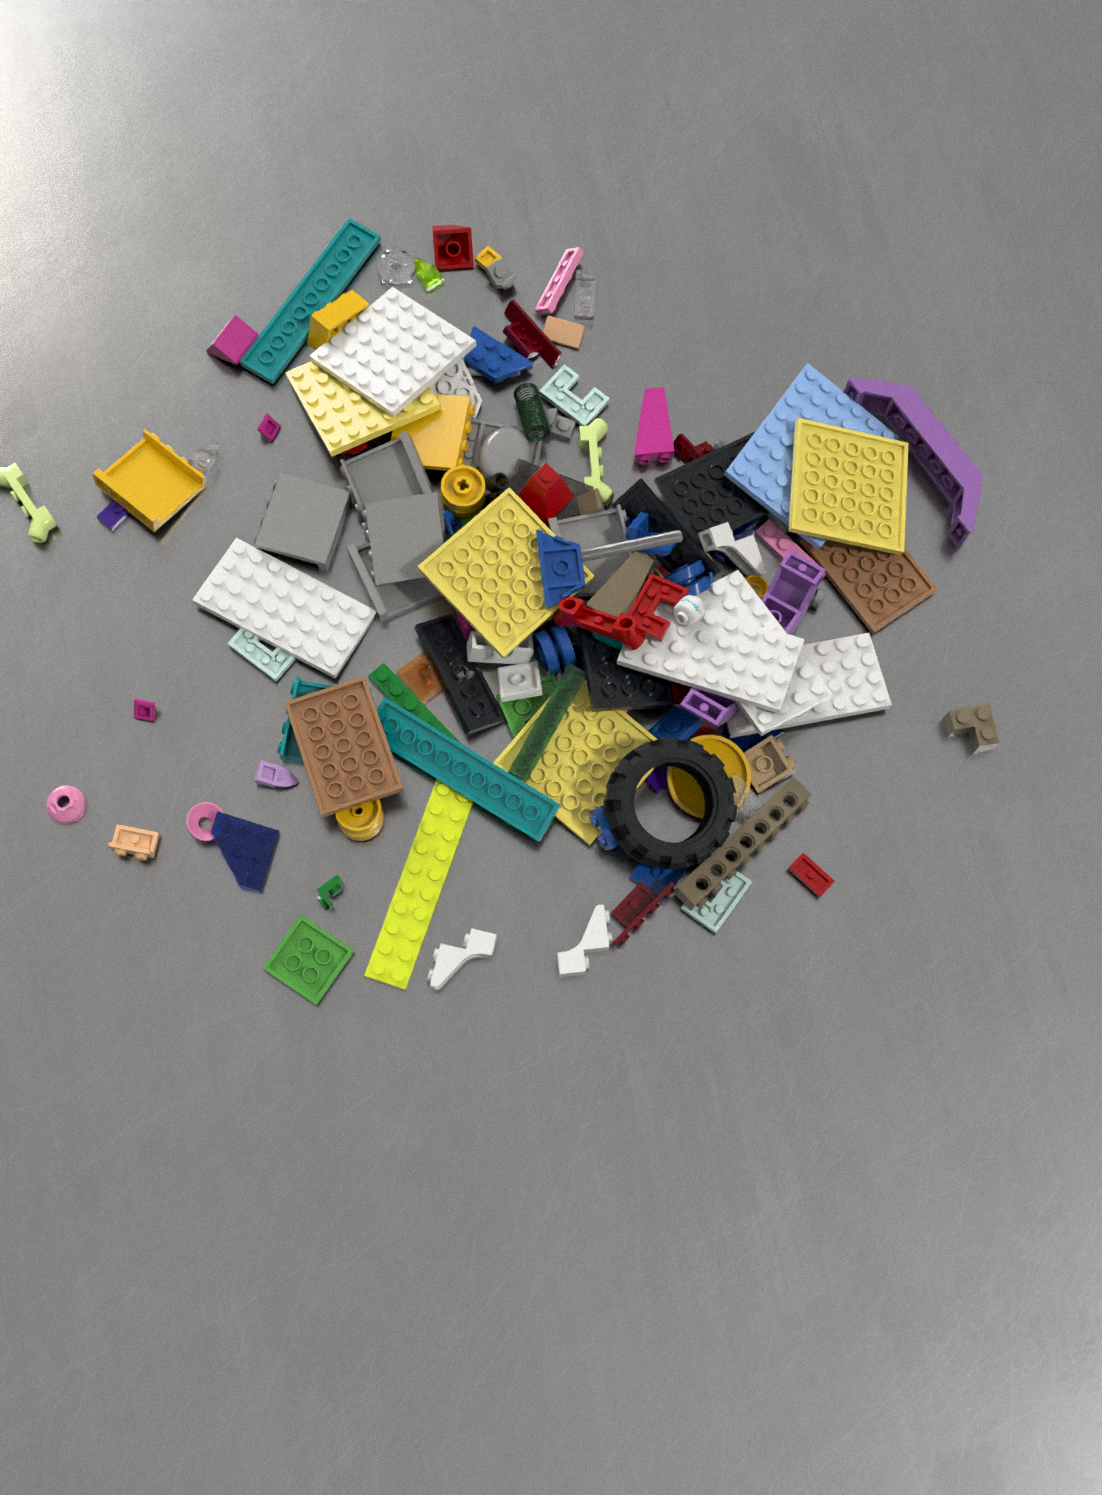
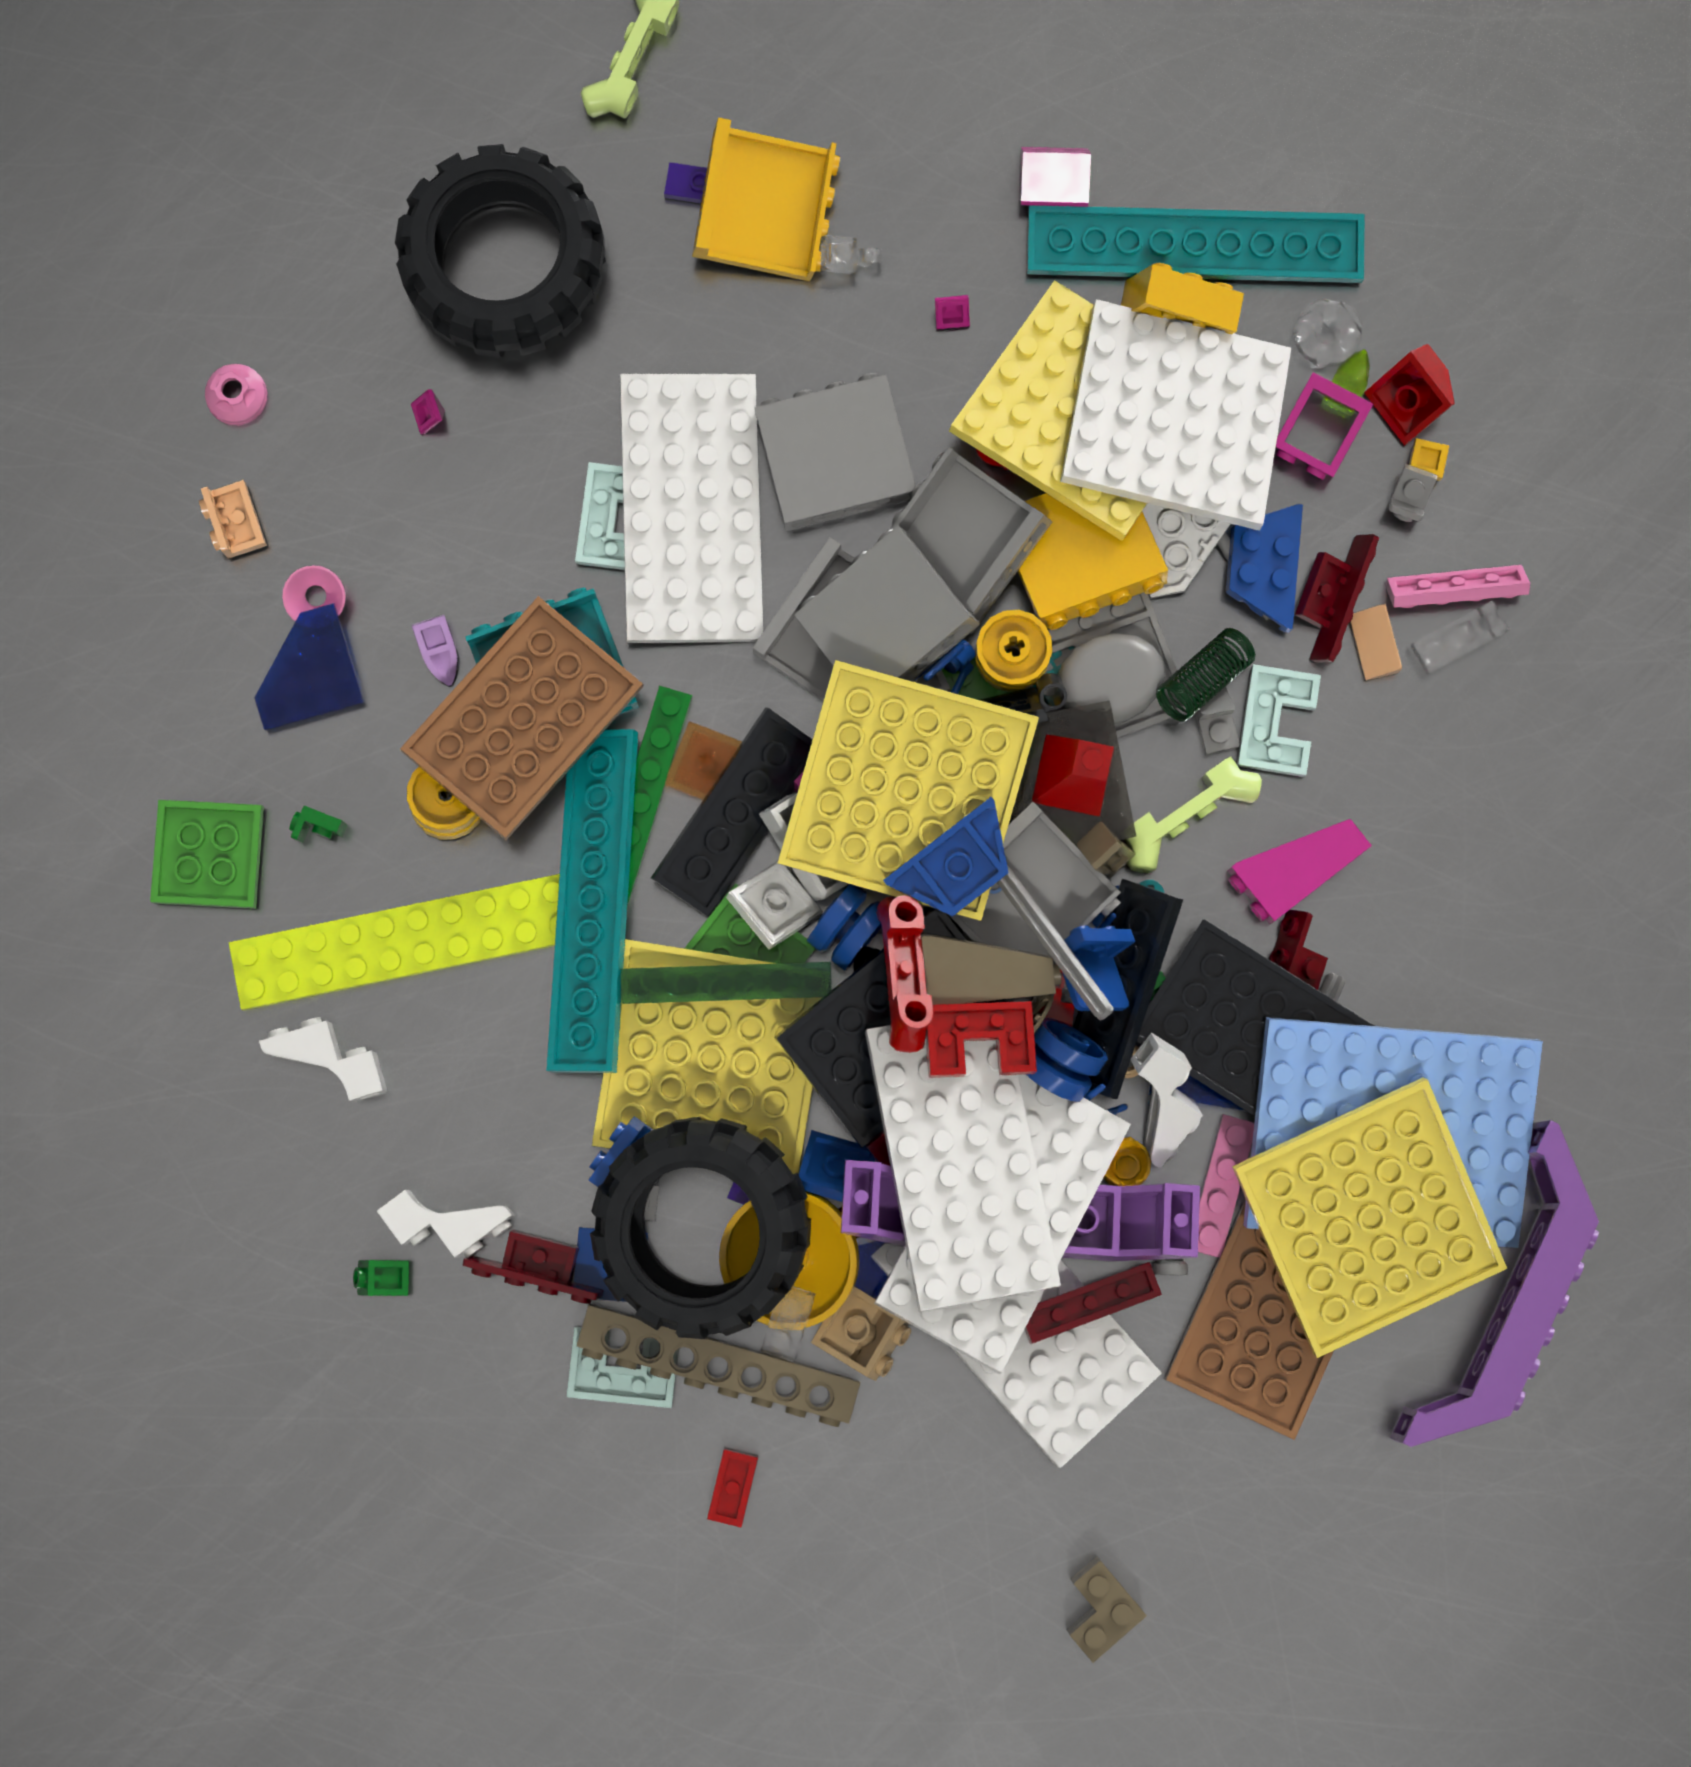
camera: 65 degrees right, 10 degrees up
white head [674,595,705,626] -> none
none -> green bracket [353,1260,409,1296]
none -> black tyre [395,144,606,358]
none -> dark red plate [1024,1262,1162,1344]
none -> dark pink window [1275,372,1373,480]

